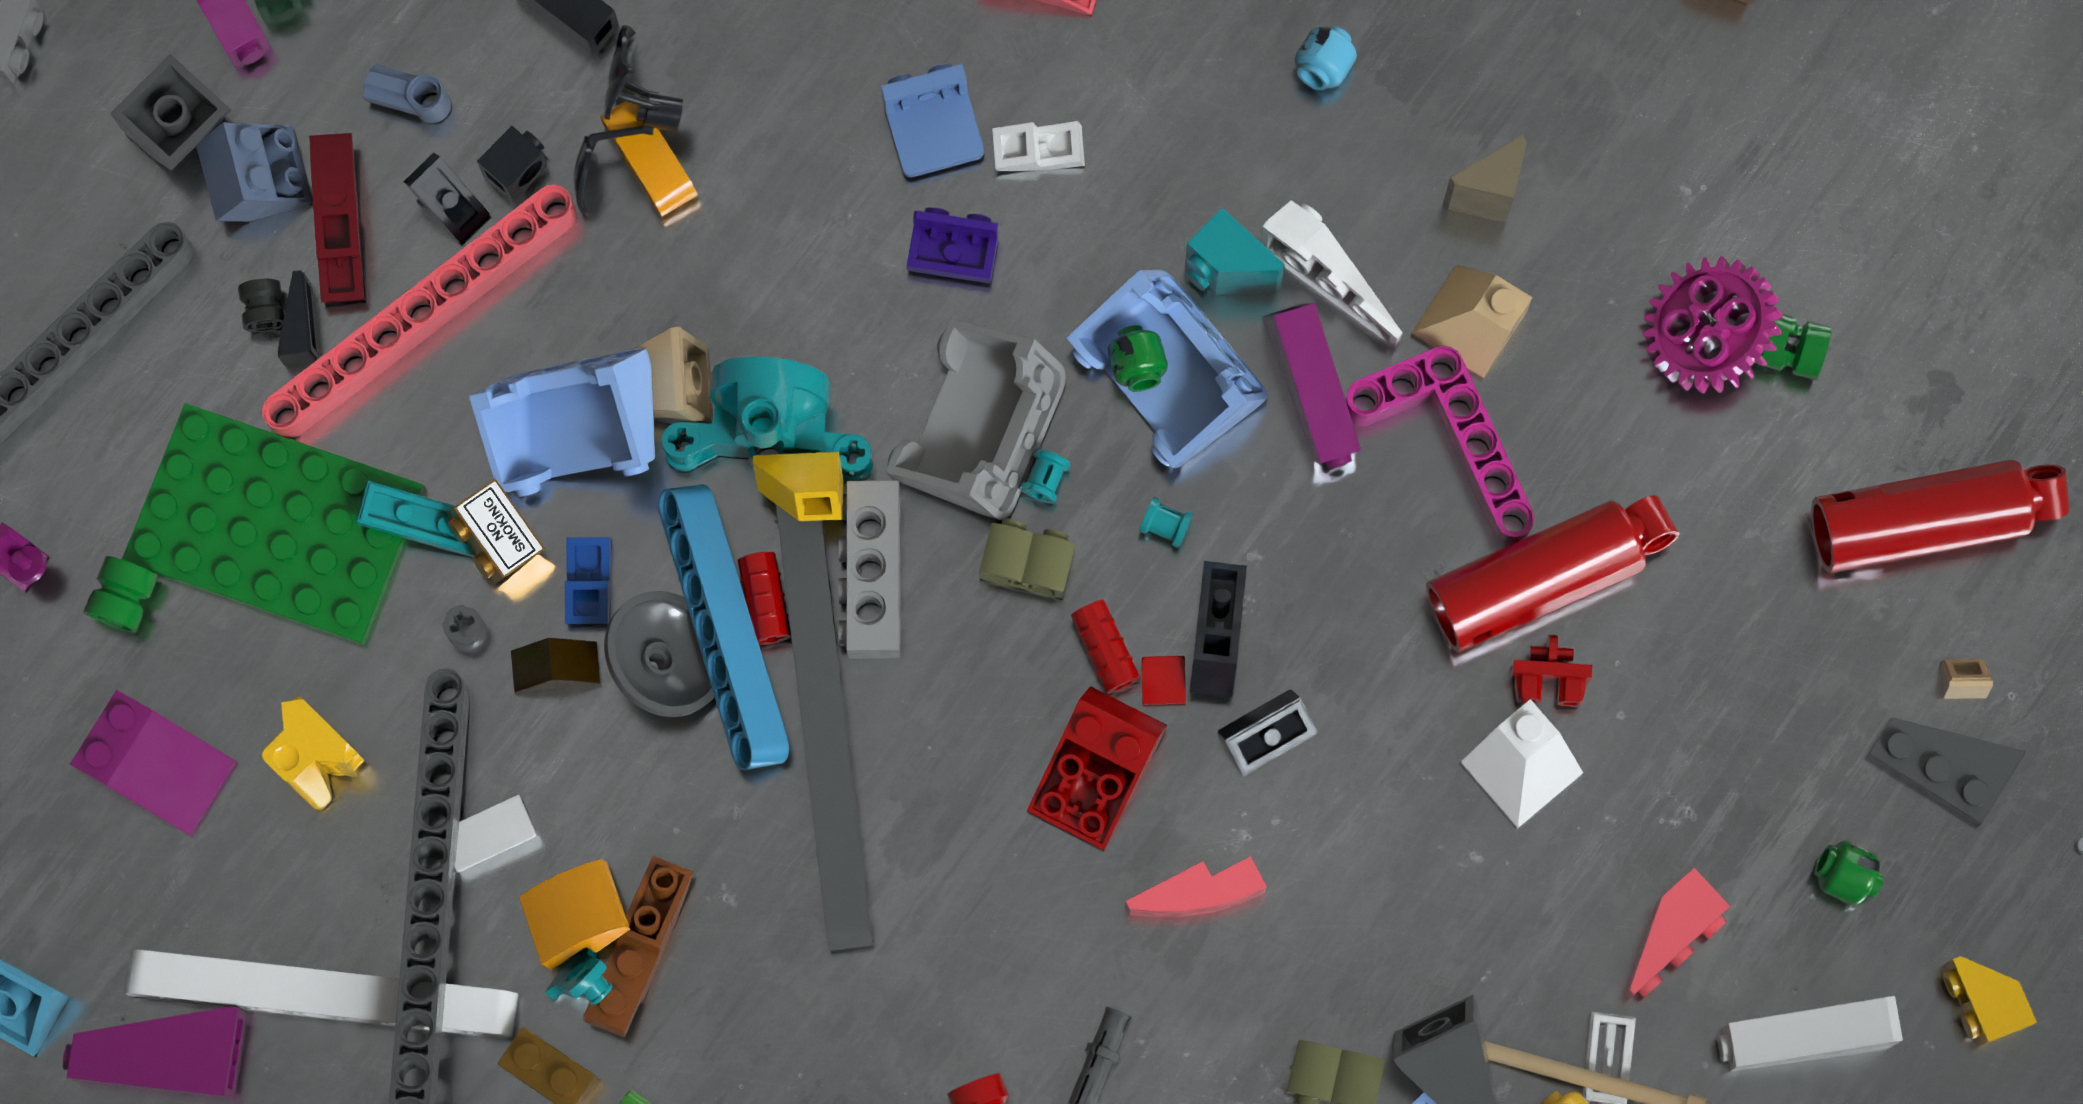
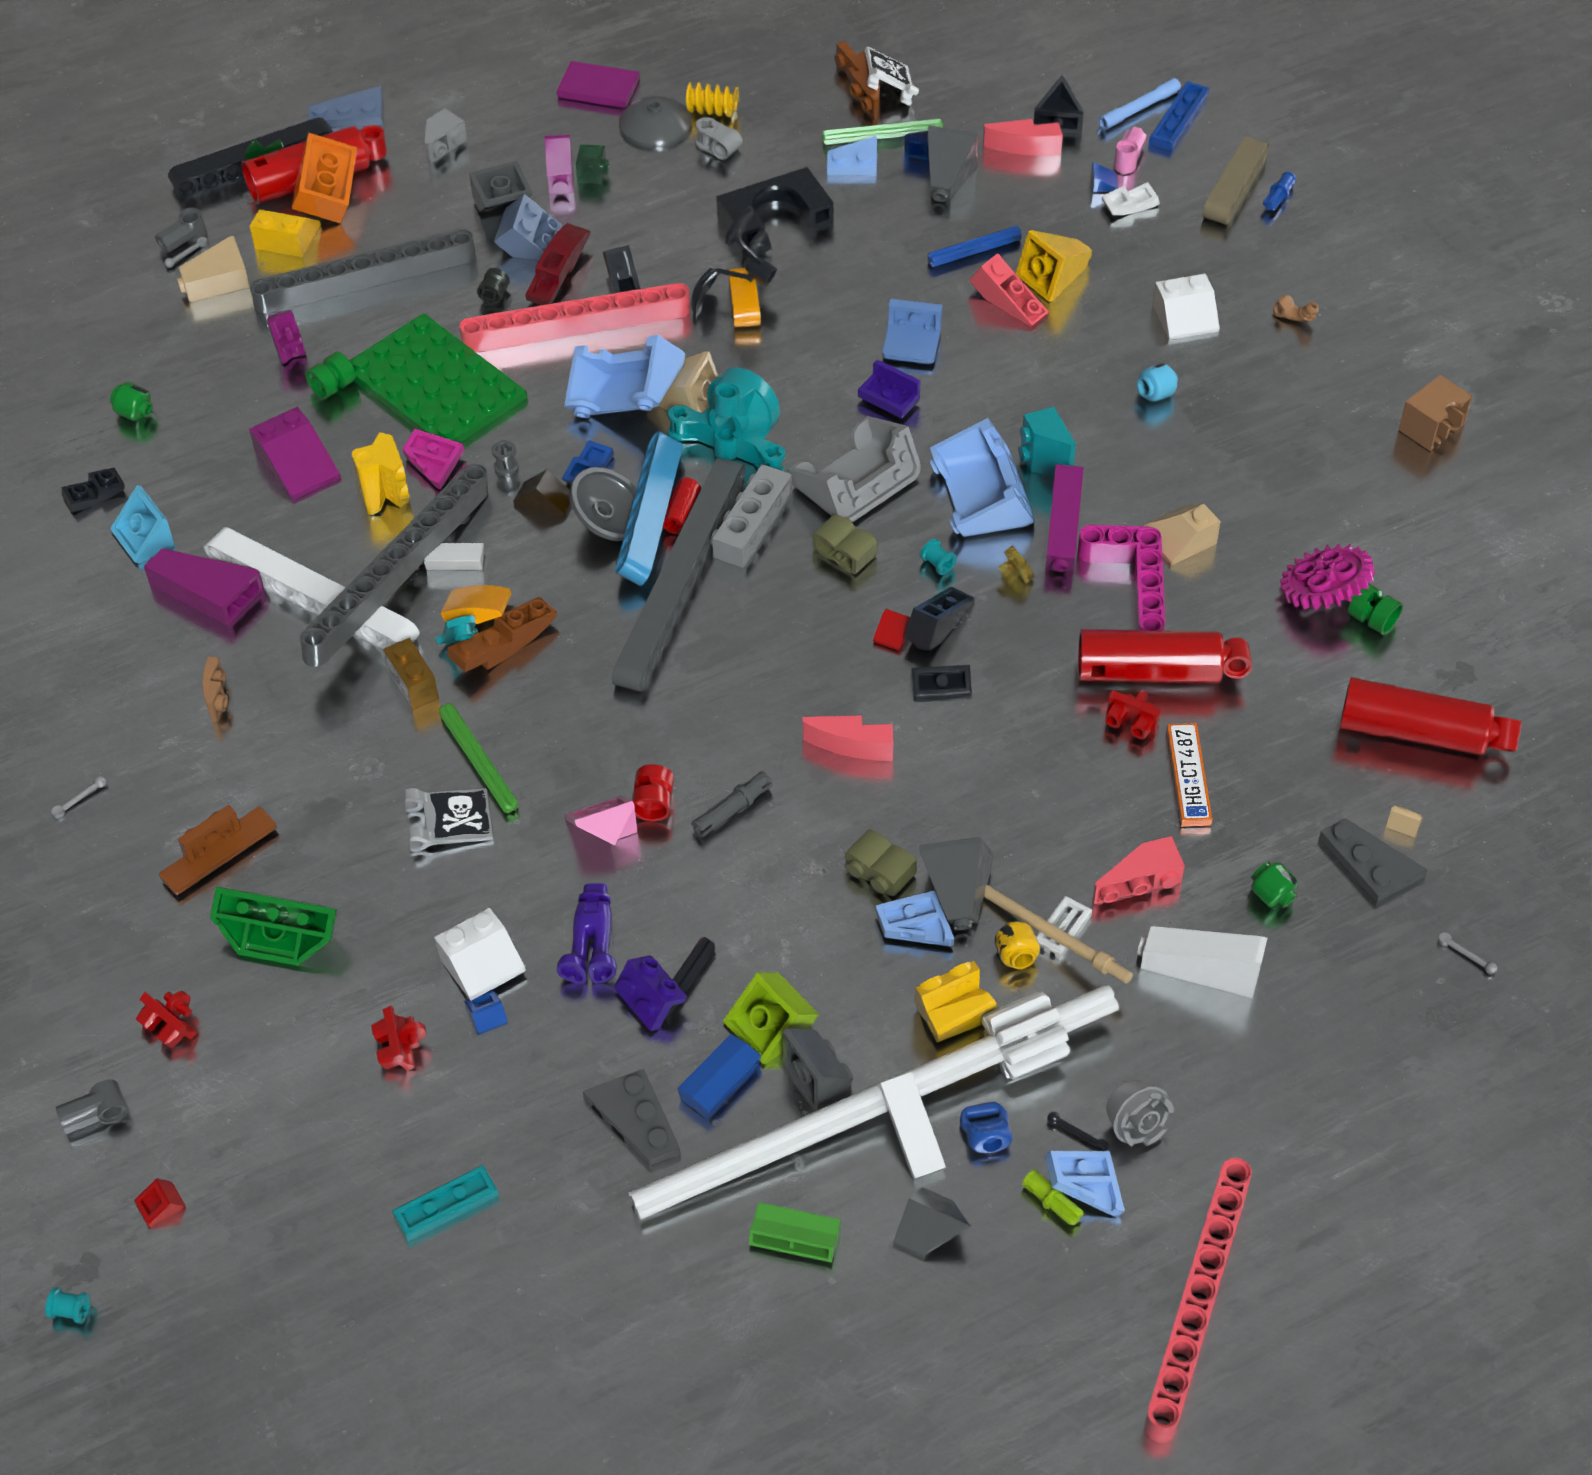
camera: 25 degrees right, 25 degrees down
black slope [277,270,319,366] -> none
teal tile [355,481,476,557] -> none
sand blue piece [362,64,451,123] -> none
brick [446,479,545,583] -> none
black brick [477,126,547,201] -> none
yellow slope [753,452,844,521] -> none
white slope [992,121,1085,171] -> none
teal bush [1020,449,1071,504] -> none
red slope [1027,686,1168,850] -> none
red axle [1071,599,1141,694] -> none
green head [1108,325,1168,392] -> none
white wedge [1260,200,1403,350] -> none
dark tan slope [1443,135,1527,223] -> none
white slope [1460,699,1583,829] -> none
yellow slope [1943,956,2037,1046] -> none
none -> dark pink wing [402,429,465,490]
none -> clear yellow tile [998,545,1035,584]
none -> tile [1166,723,1213,827]

